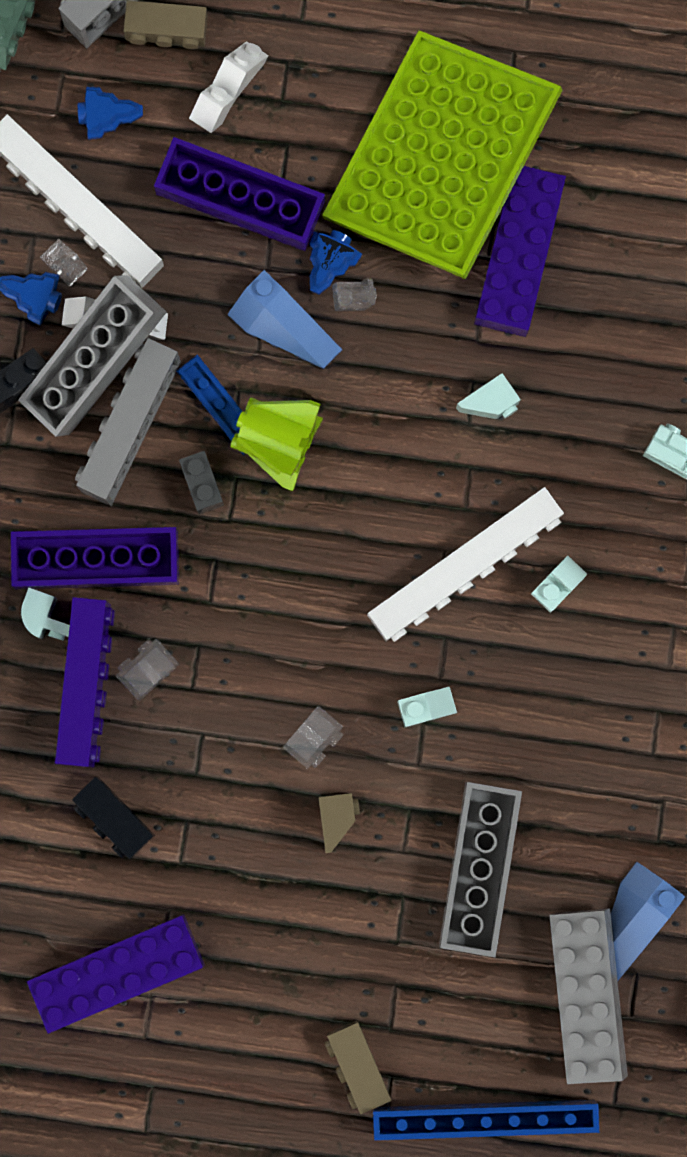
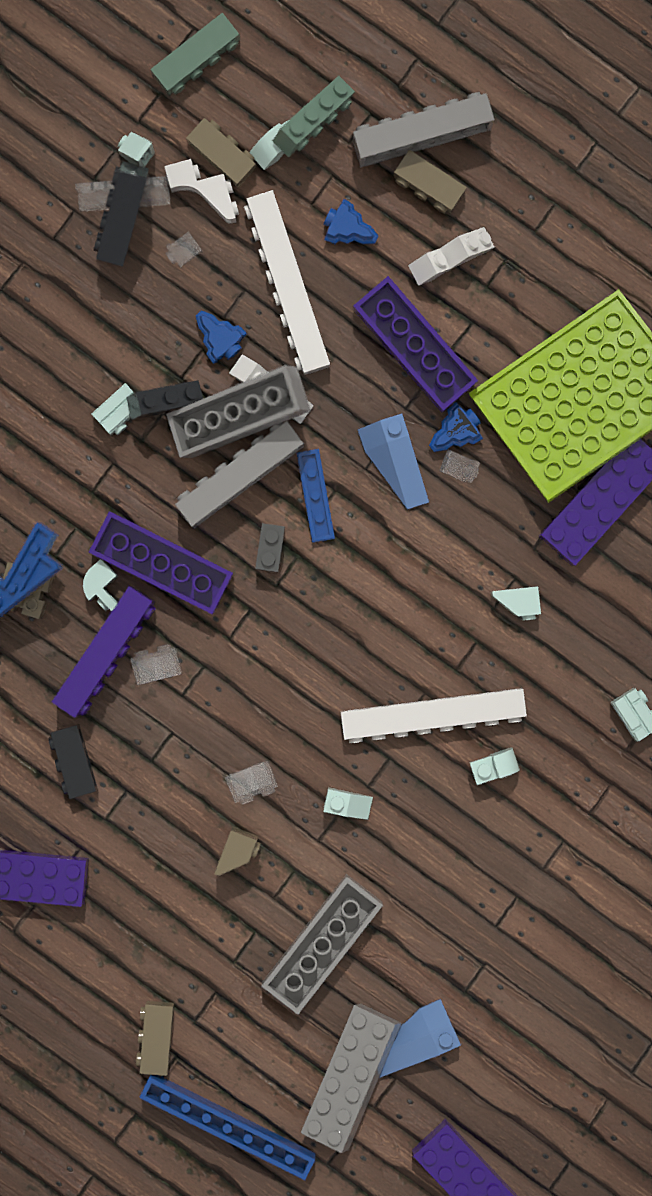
camera: 35 degrees right, 5 degrees up
clear bracket [40,239,88,286] -> none
lime brick [230,397,323,491] -> none

